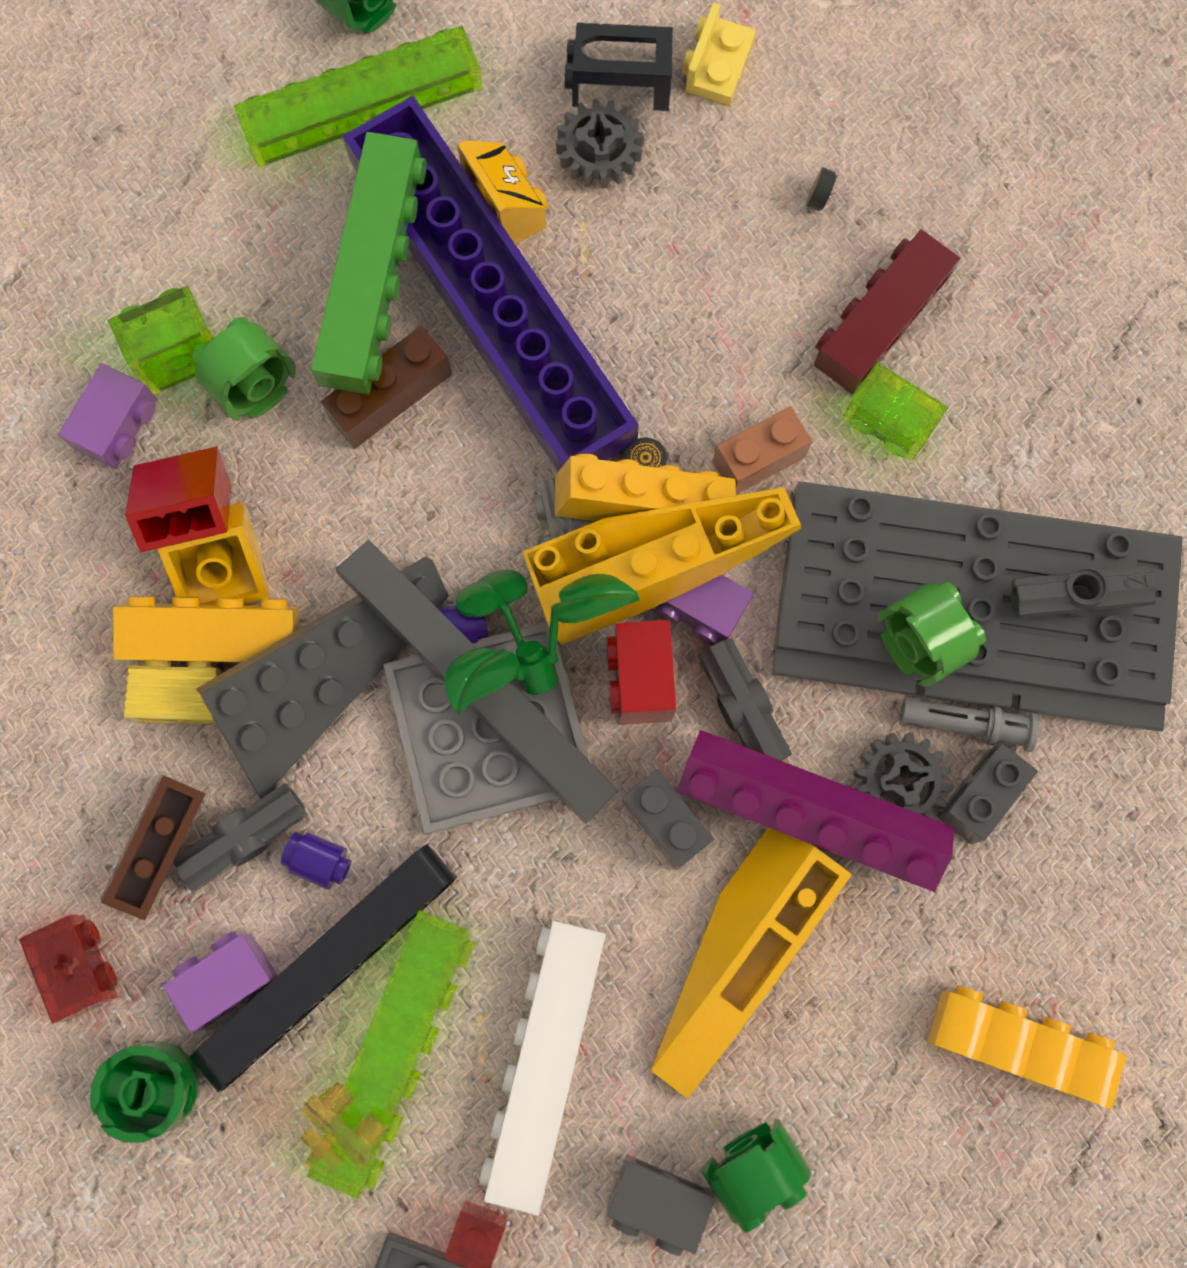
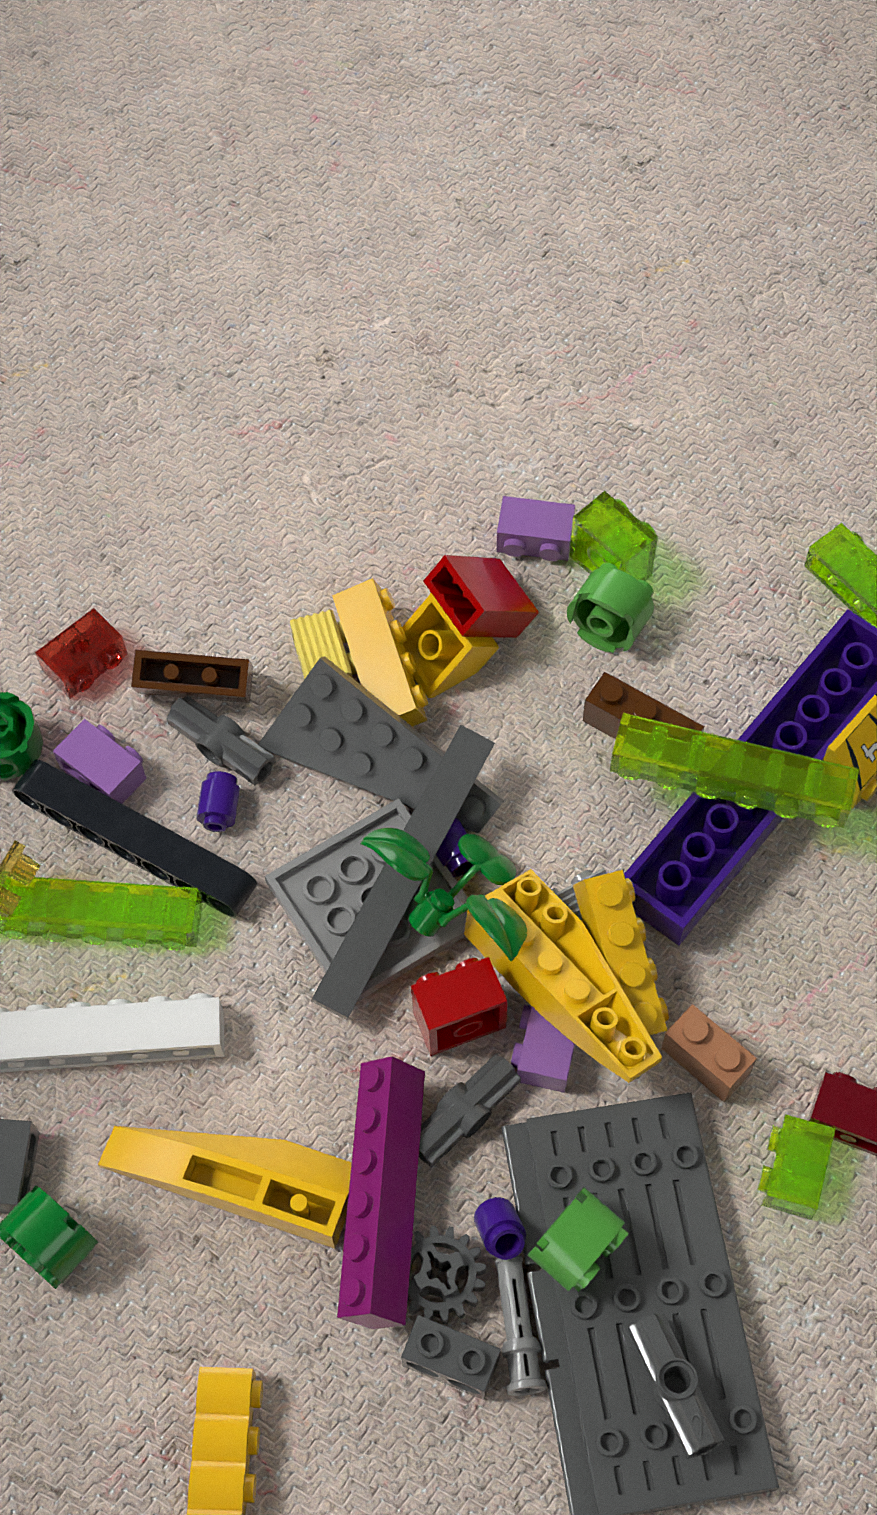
camera: 75 degrees right, 15 degrees down
bright green brick [311,132,426,395] -> none
dark grey brick [621,769,715,870] -> none
pearl dark grey tile [625,437,667,468] -> none
none -> dark purple brick [474,1197,526,1260]
none -> clear neon green brick [610,713,859,828]

